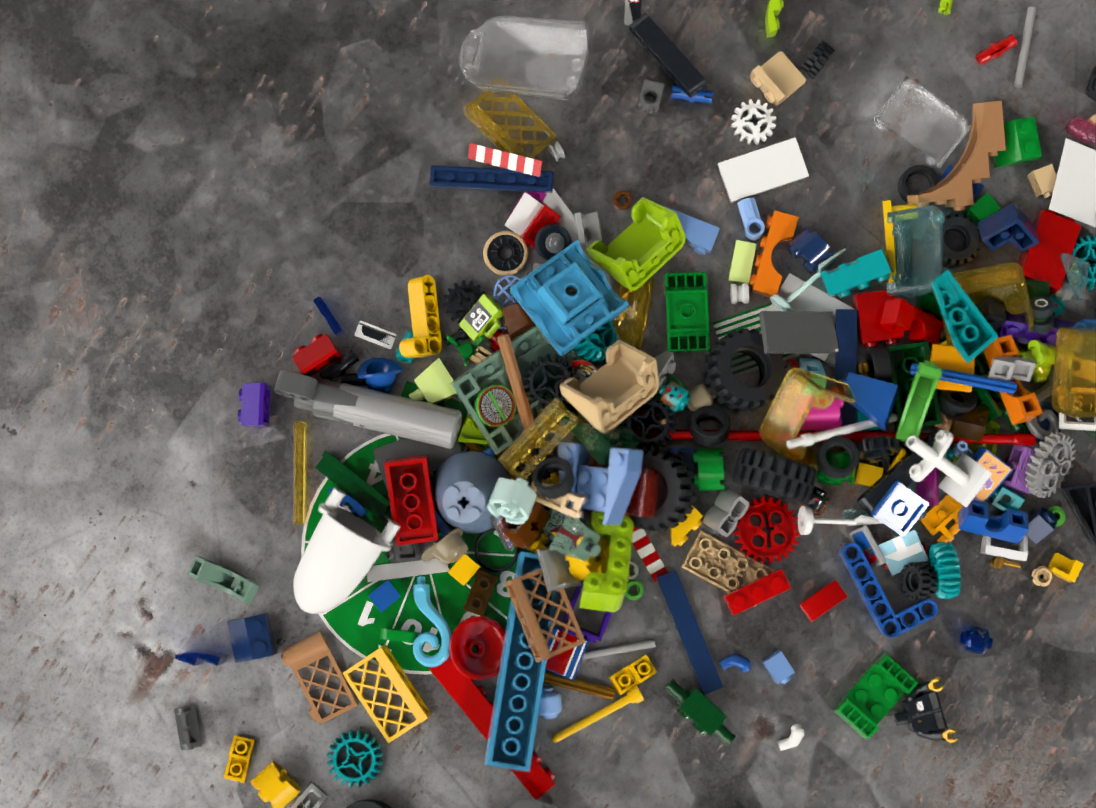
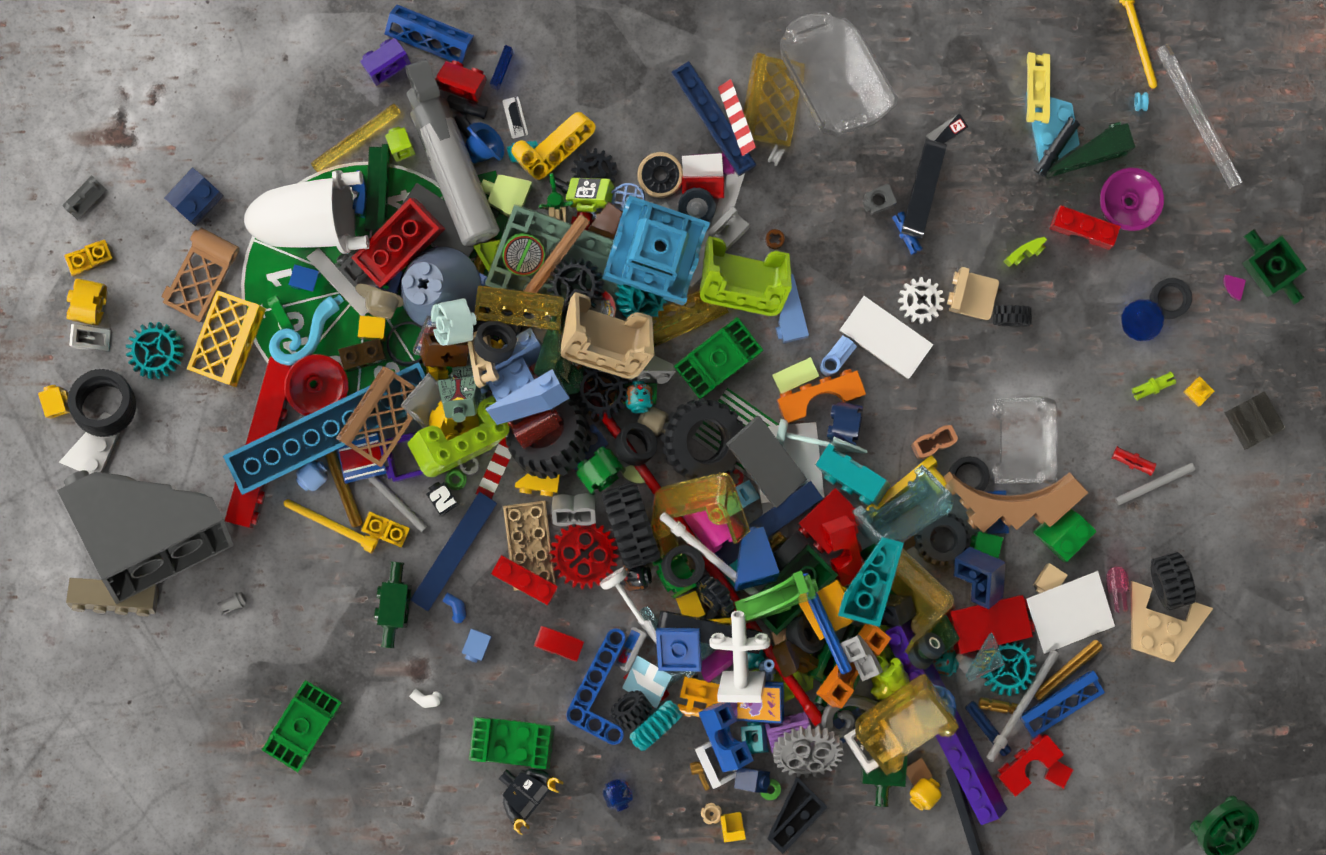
camera: 55 degrees right, 0 degrees up
clear blue slope [174,650,228,666] -> none
sand green arch [187,555,259,605] -> none
white wheel [730,283,749,304] -> none
none -> blue fence [384,5,474,64]
none -> lime slope [385,127,416,162]
none -> brick [426,482,460,516]
none -> yellowish green tile [620,465,645,484]
none -> nougat brick [911,425,958,459]

